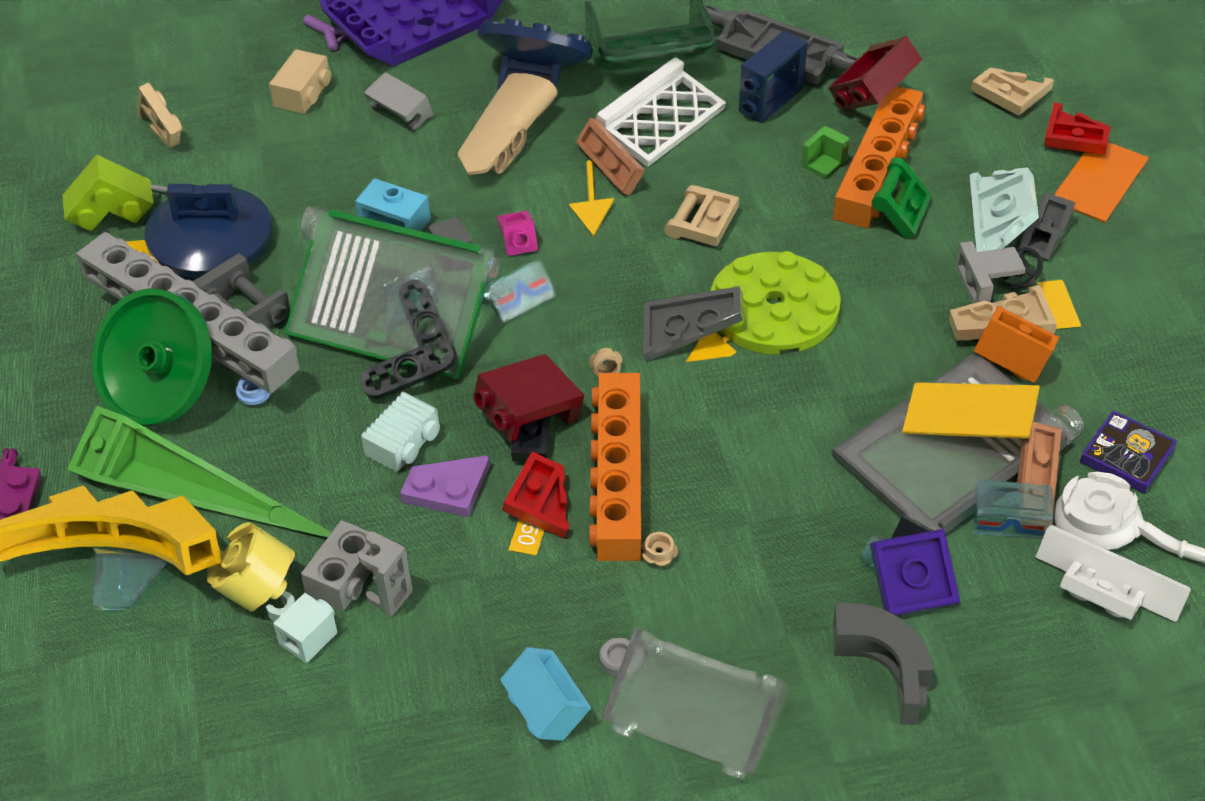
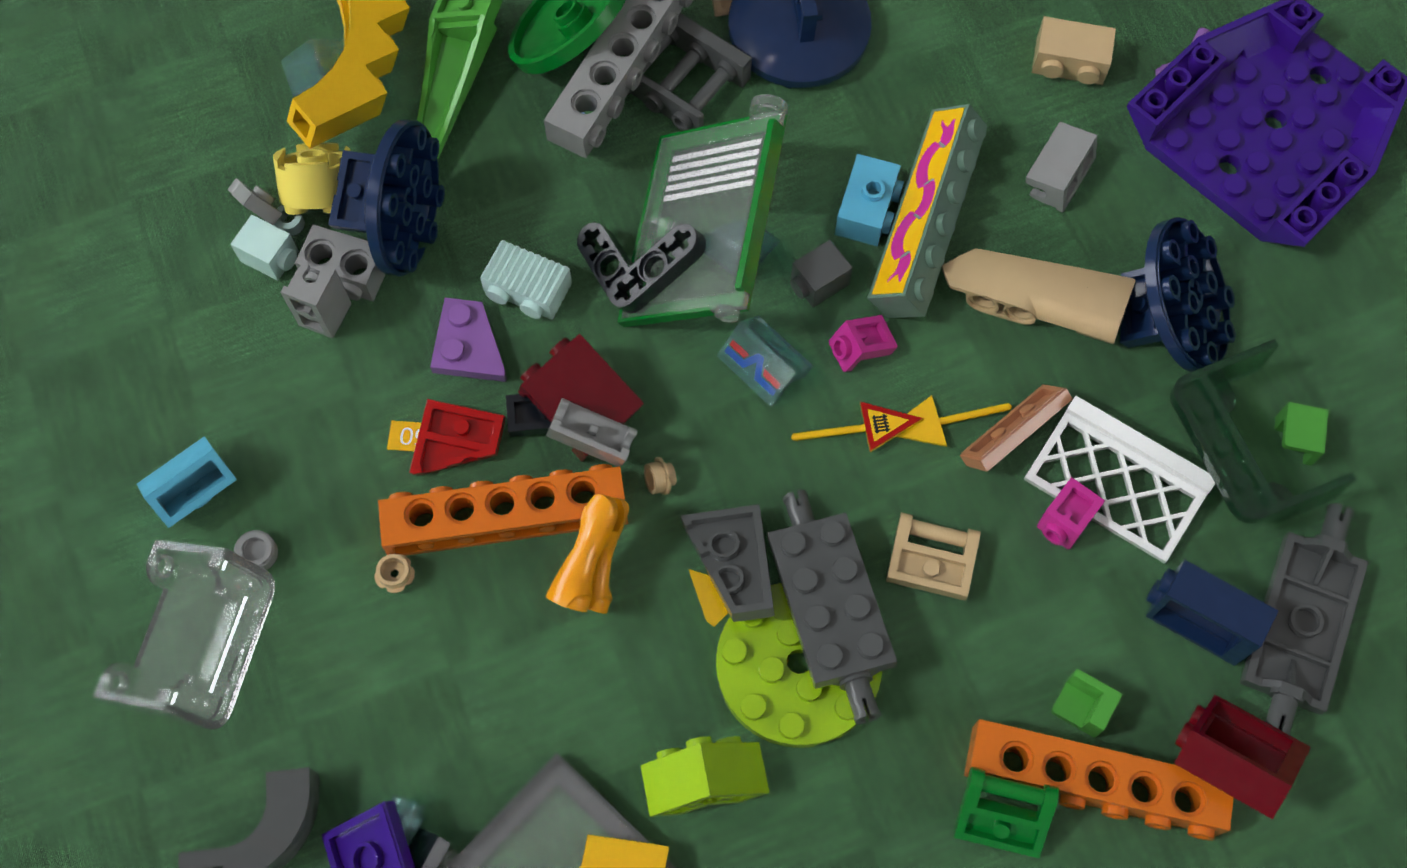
camera: 80 degrees right, 20 degrees up
none -> light grey plate [227,178,282,225]
none -> dark blue bracket [328,119,445,276]
none -> light orange piece [545,494,629,614]
none -> light grey hinge [546,398,638,467]
none -> lime brick [640,736,770,817]
none -> dark grey plate [768,490,897,725]
none -> piece [791,401,923,453]
none -> brick [867,104,988,318]
none -> dark pink bracket [1037,477,1105,550]
none -> bright green panel [1274,402,1329,466]

